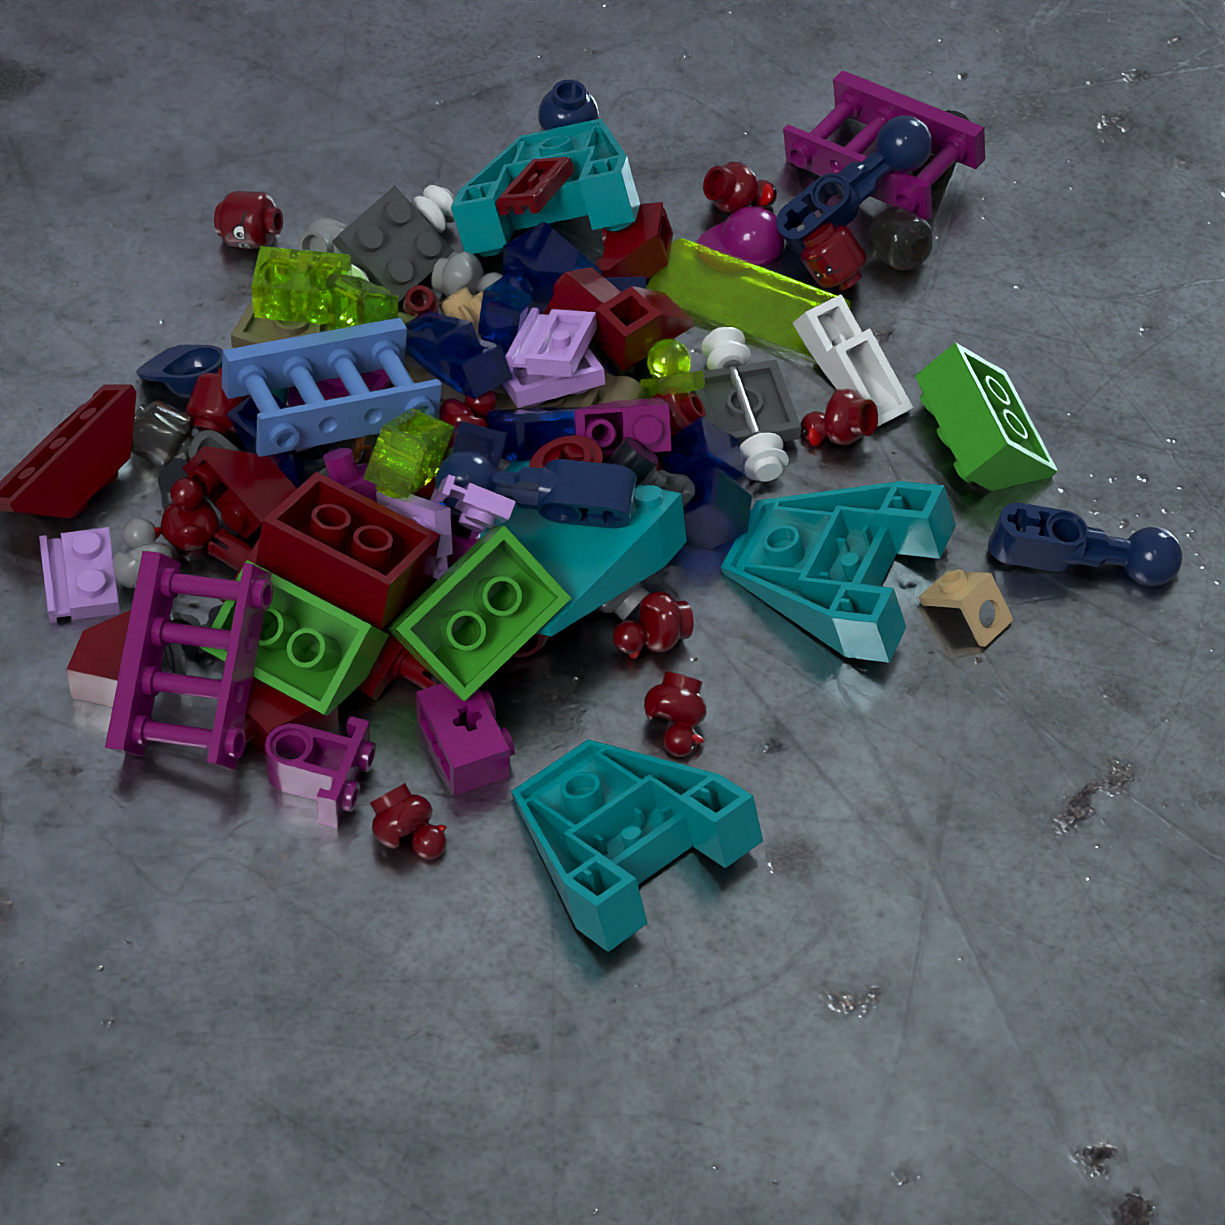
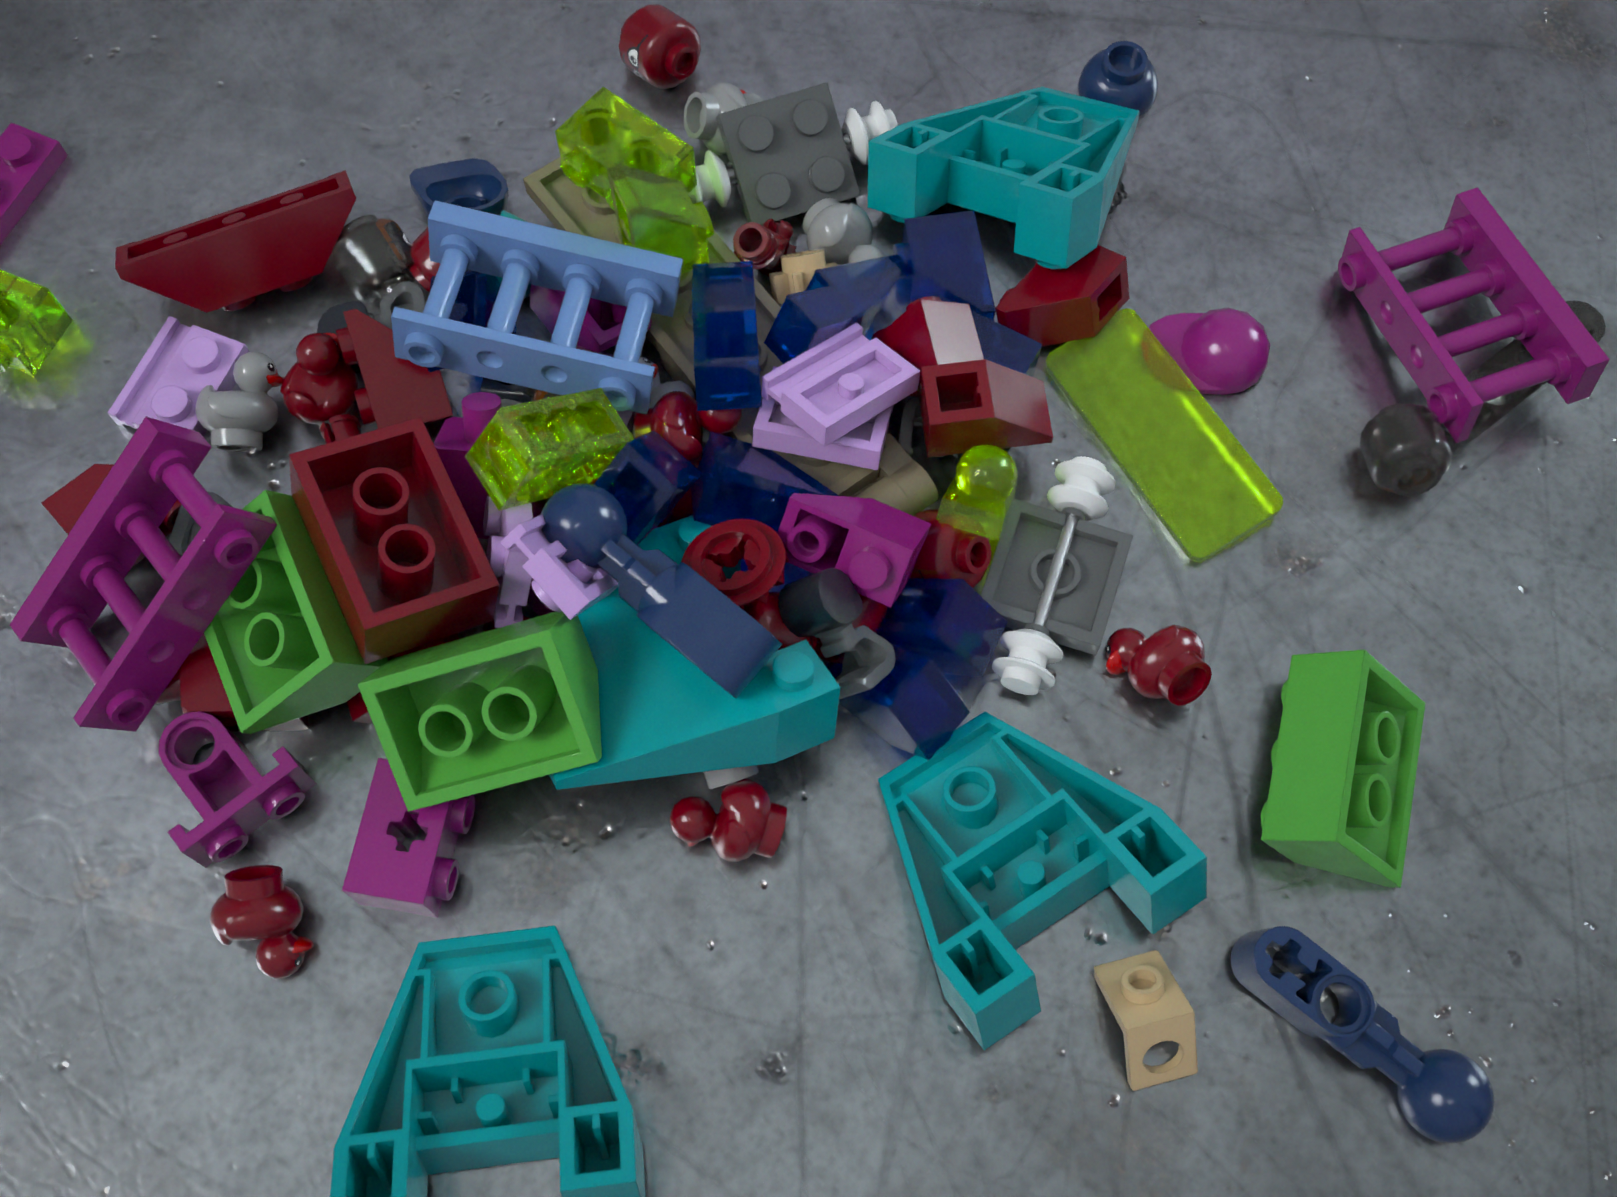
camera: 35 degrees right, 15 degrees up
dark red tile [496,157,574,215] -> none
dark red animal [644,672,707,757] -> none
dark red animal [703,161,777,214] -> none
dark blue beam [776,116,932,254] -> none
white slope [793,294,913,427] -> none
dark red head [801,222,867,291] -> none

